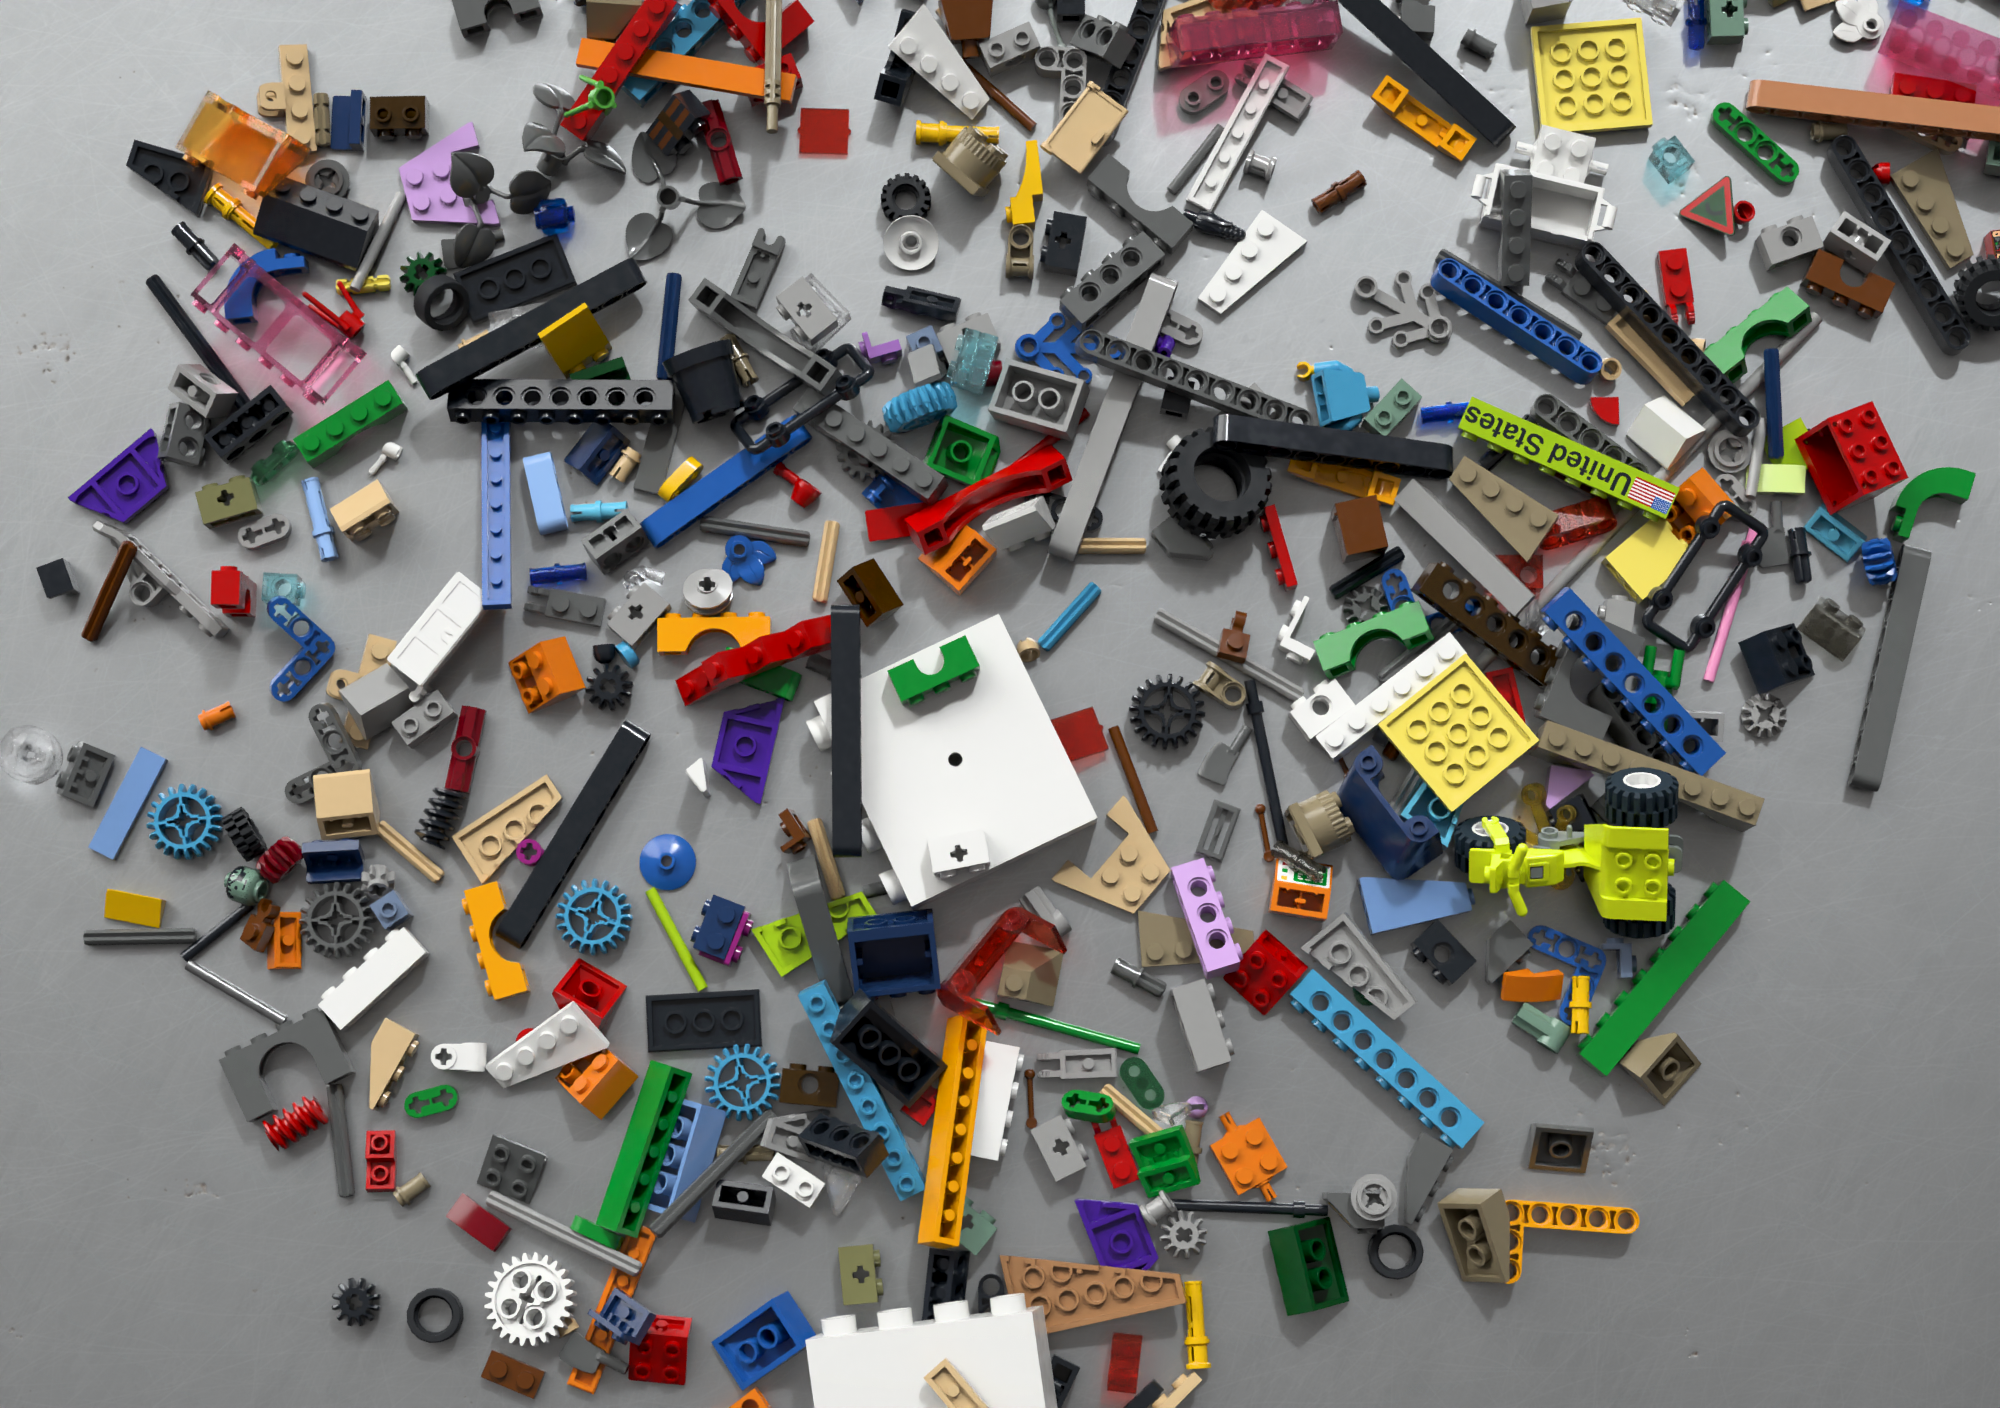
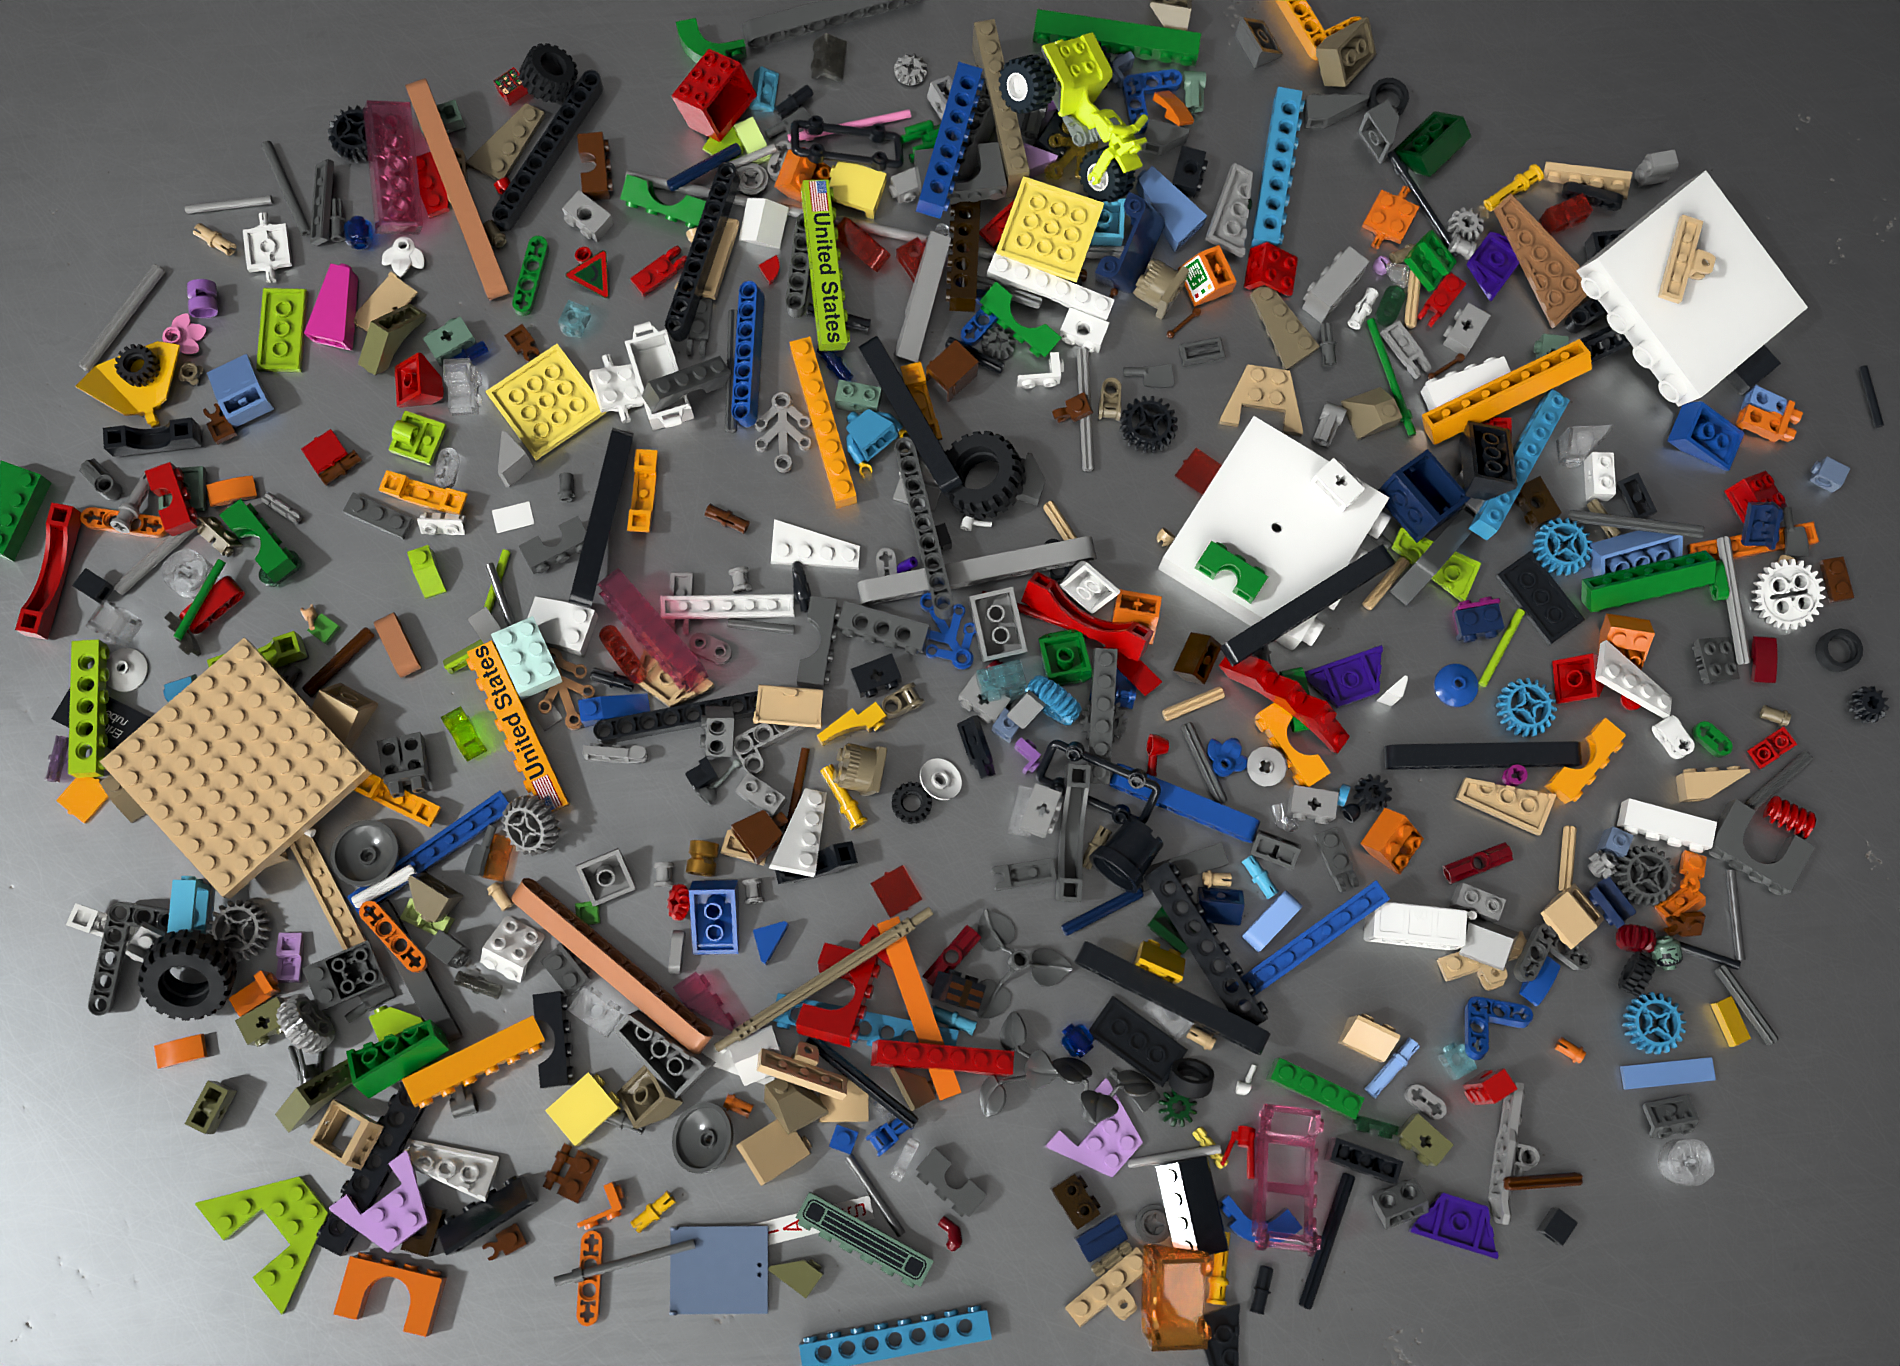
camera: 130 degrees left, 5 degrees down
light grey brick [168,364,238,418] -> none
white hand [369,442,403,475] -> none
black piece [414,787,468,850] -> none
clear blue pin [529,562,587,586] -> none
bright green plant [564,75,617,118] -> none
yellow beam [658,456,704,503] -> none
light grey wing [760,1109,831,1164] -> none
reddish brown bracket [778,808,812,855] -> none
black brick [798,1114,889,1178] -> none
olive brick [838,1244,884,1305] -> none
clear red windscreen [937,907,1067,1036] -> none
dark azure axle [1038,582,1101,651] -> none
green beam [1061,1090,1116,1123] -> none
reddish brown bar [1108,725,1159,834] -> none
lavender brick [1170,858,1243,980] -> none
black bar [1244,679,1289,847] -> none
red plate [1259,504,1298,592] -> none
clear smoke pin [1271,840,1326,883] -> none
light grey gear [1351,1174,1397,1221] -> none
dark tan wing [1449,456,1559,563] -> none
yellow pin [1569,976,1592,1034] -> none
tan hinge [1598,358,1622,380] -> none
black slope [1738,623,1815,695] -> none
light grey brick [1823,211,1891,274] -> none
blue gear [1861,538,1897,585] -> none
none -> reddish brown plate [504,324,540,363]
none -> light orange brick [789,336,857,509]
none -> medium azure pin [932,1005,977,1035]
none -> white pin [1348,288,1379,330]
none -> blue slope [1519,955,1561,1006]
none -> orange plate [1679,850,1707,893]

